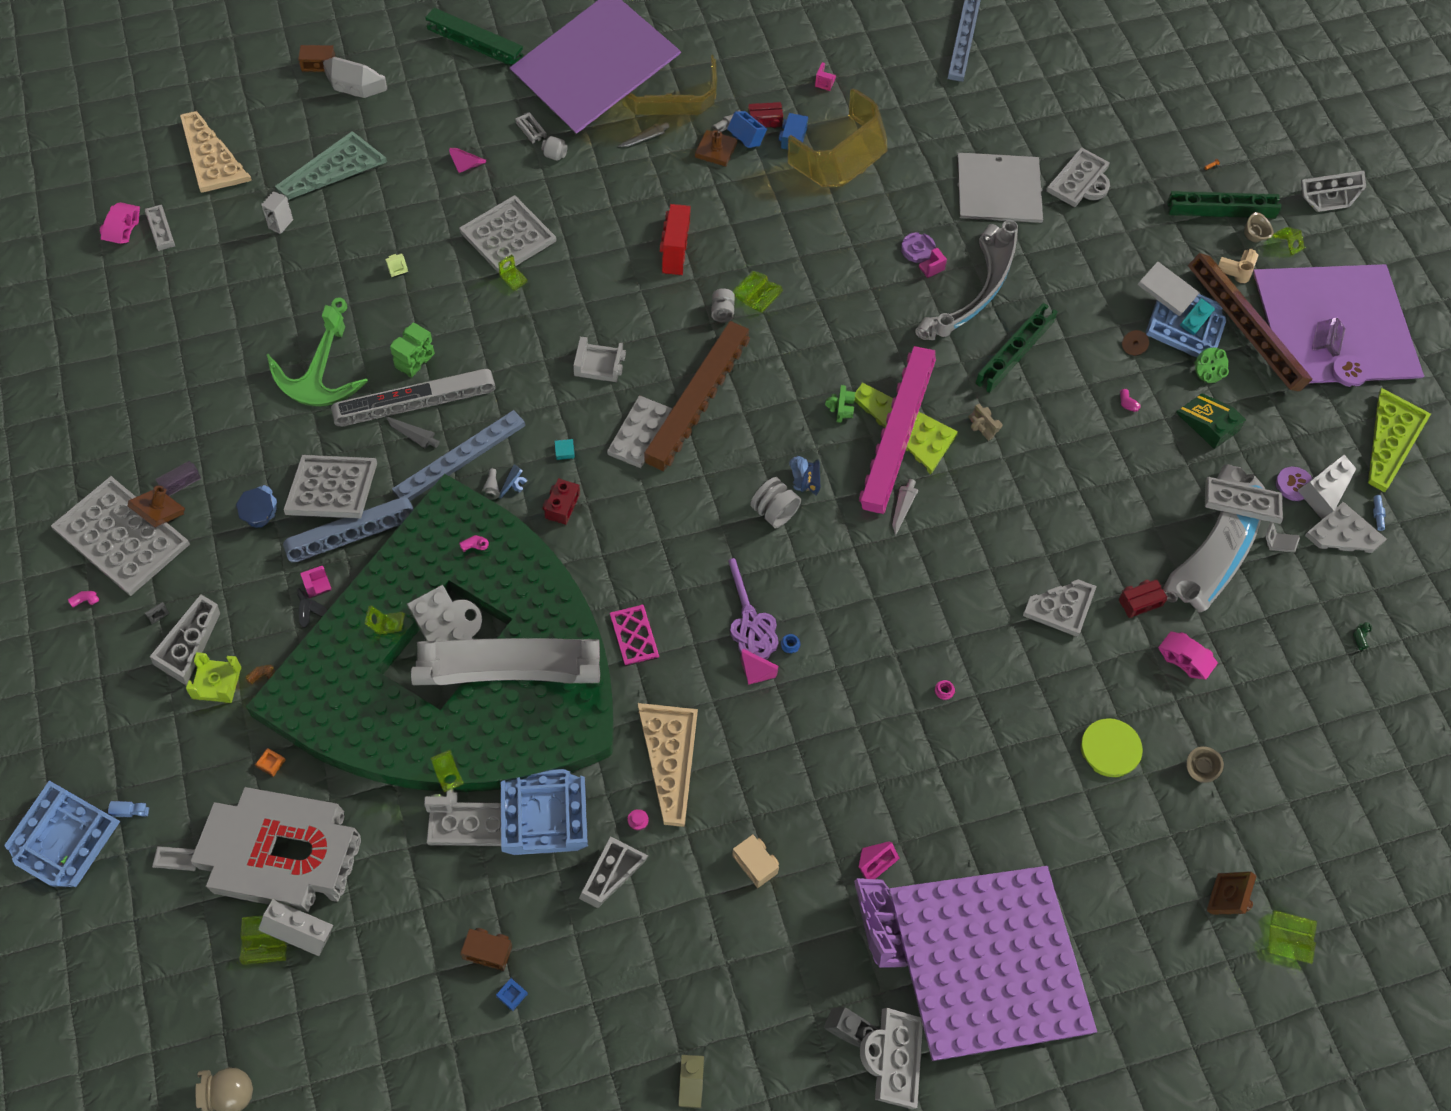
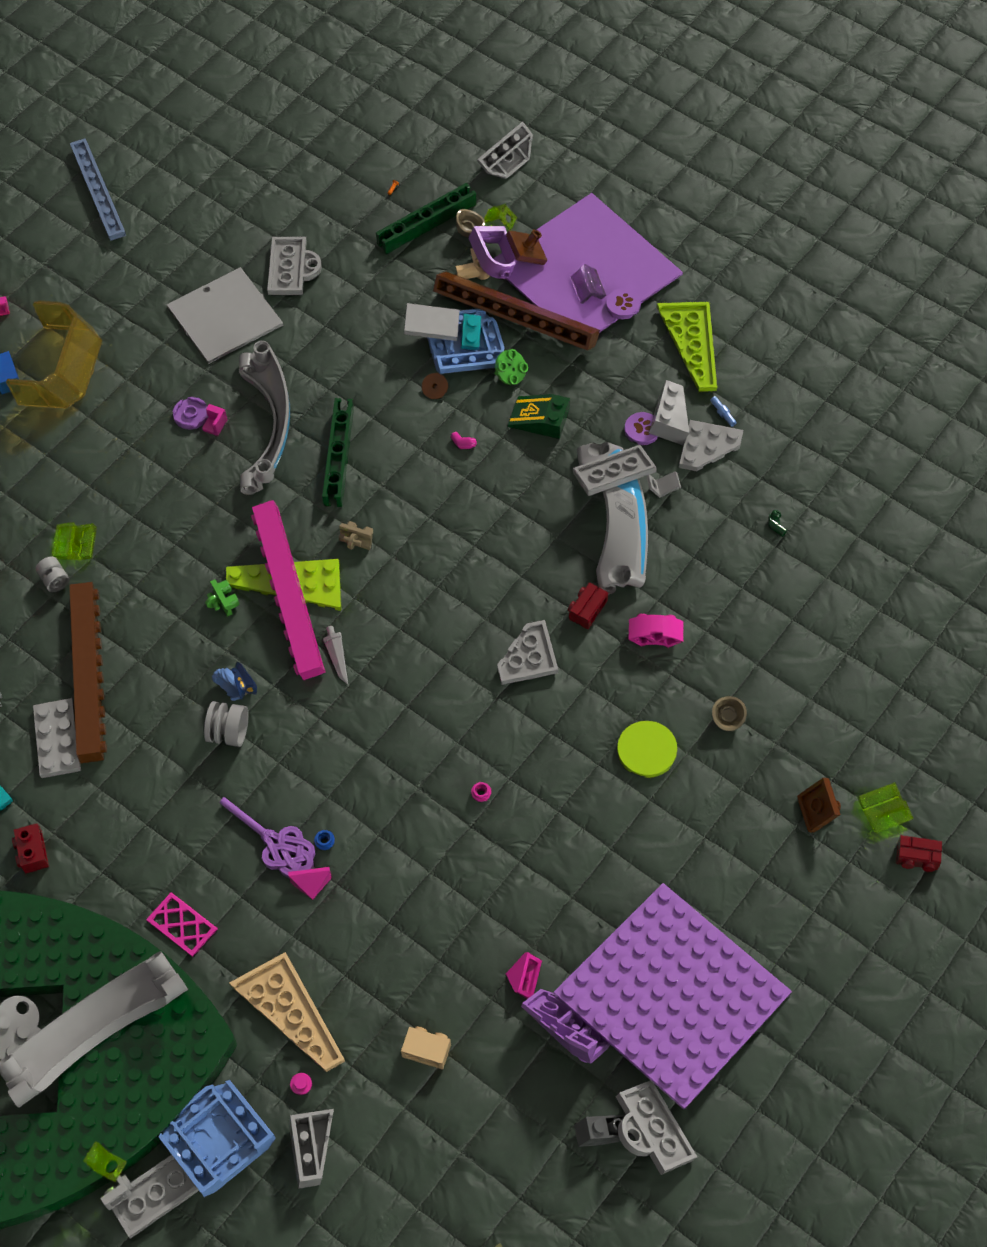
camera: 30 degrees left, 0 degrees up
none -> medium lavender window [468,226,517,279]
none -> reddish brown tile [506,229,547,265]
none -> dark red brick [896,835,942,872]

